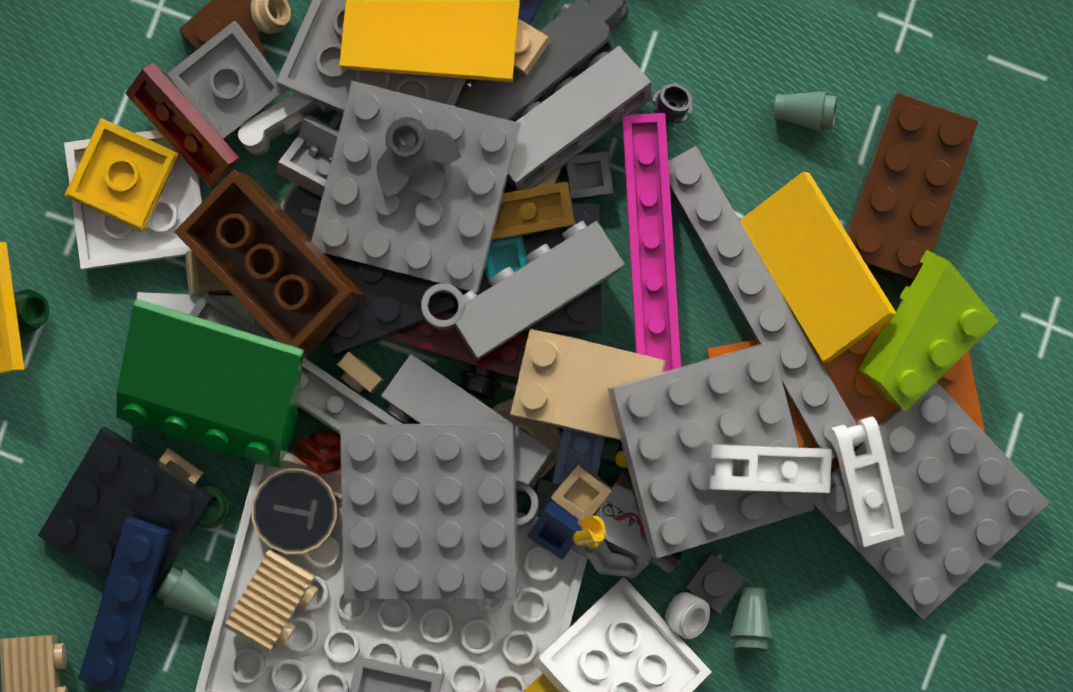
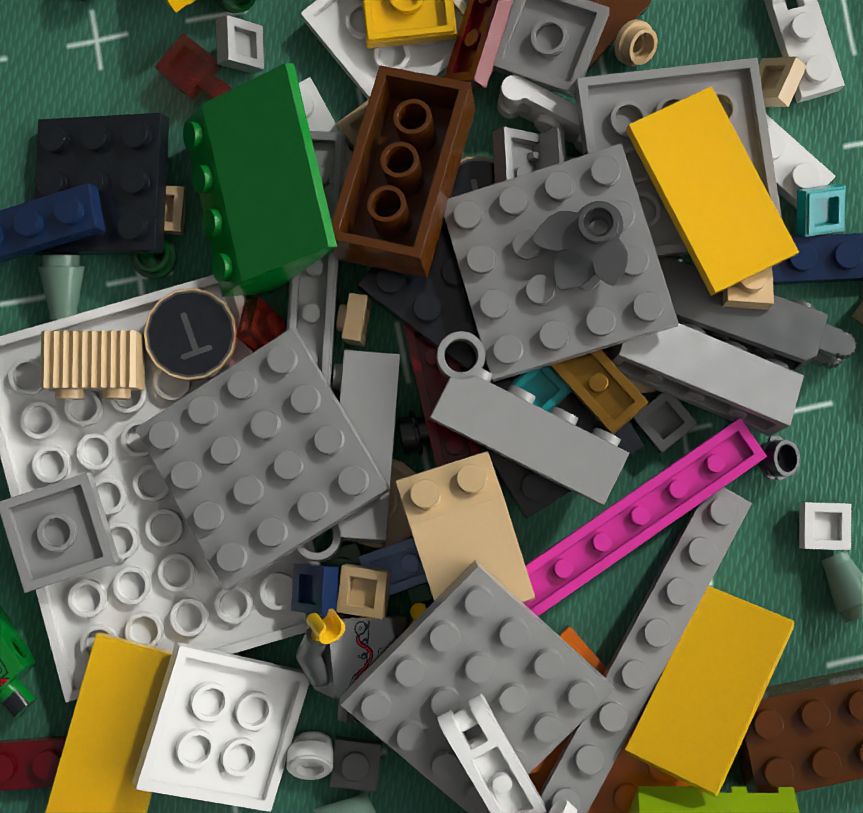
camera: 60 degrees right, 0 degrees up
none -> clear red plate [155,33,232,100]
none -> light grey plate [216,15,264,74]
none -> white plate [799,502,851,550]

